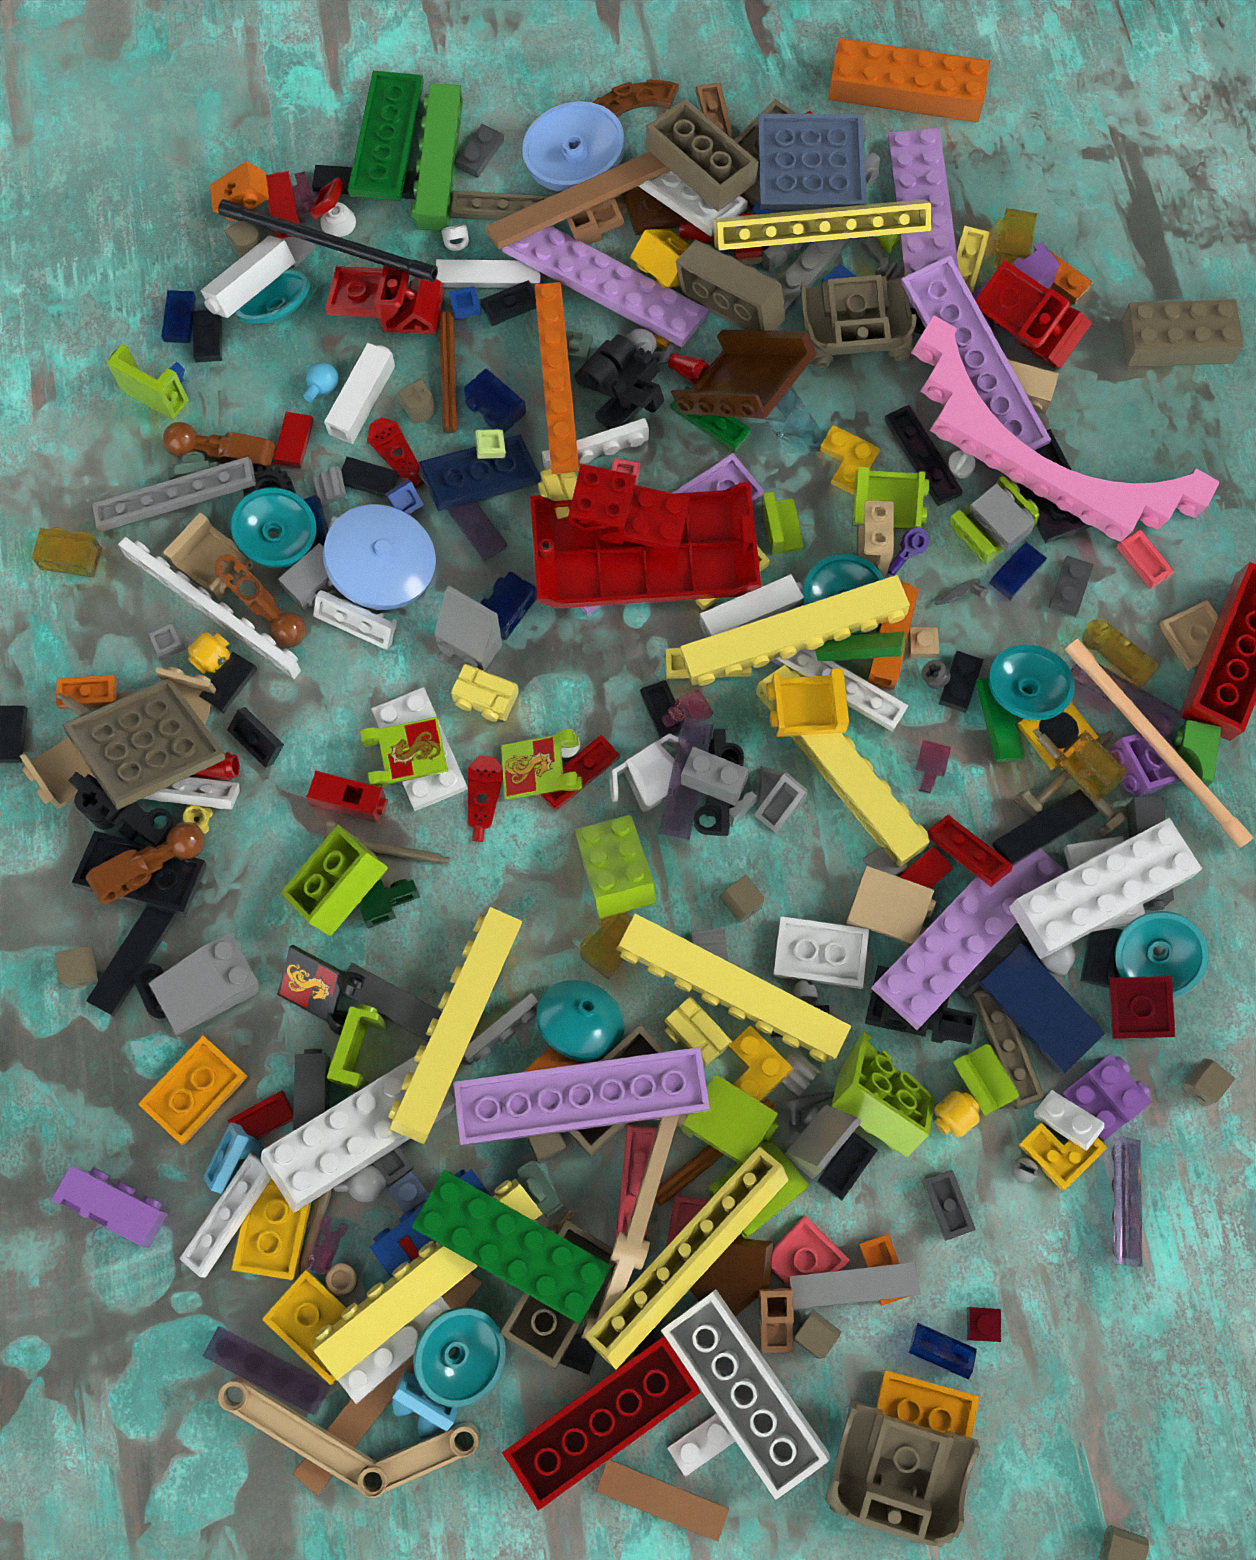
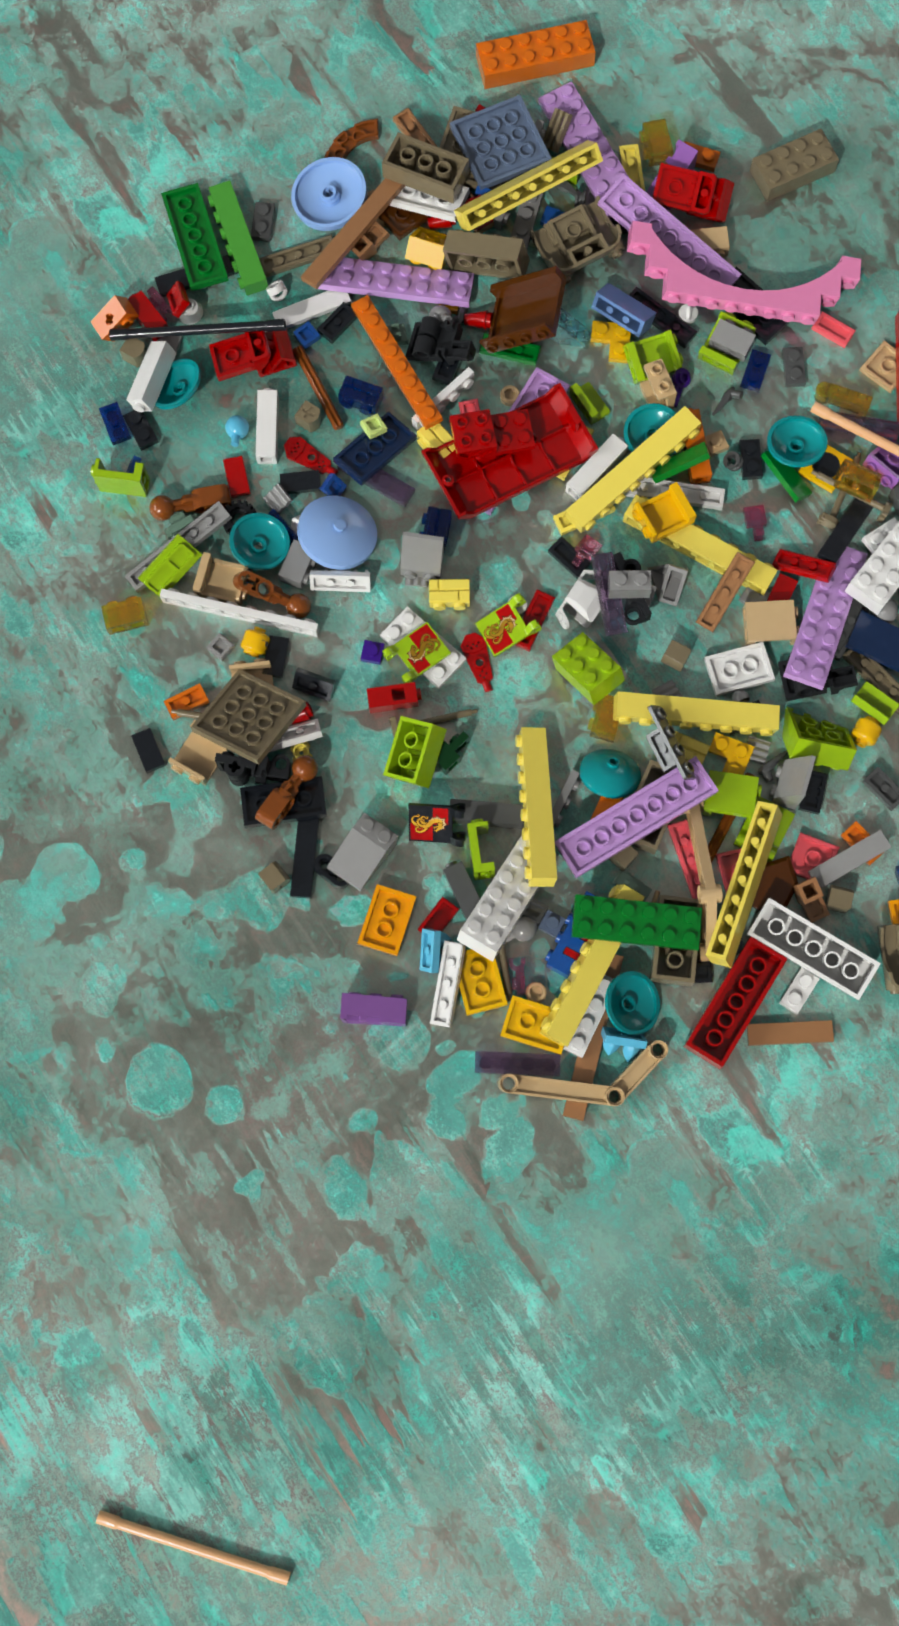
camera: 20 degrees left, 5 degrees up
none -> lime piece [138,533,202,597]
none -> dark purple plate [360,640,385,665]
none -> tan tile [500,385,520,406]
none -> dark tan tile [543,108,573,153]
none -> medium blue brick [591,283,656,338]
none -> dark grey bracket [646,705,696,780]
none -> medium nougat tile [696,552,755,632]

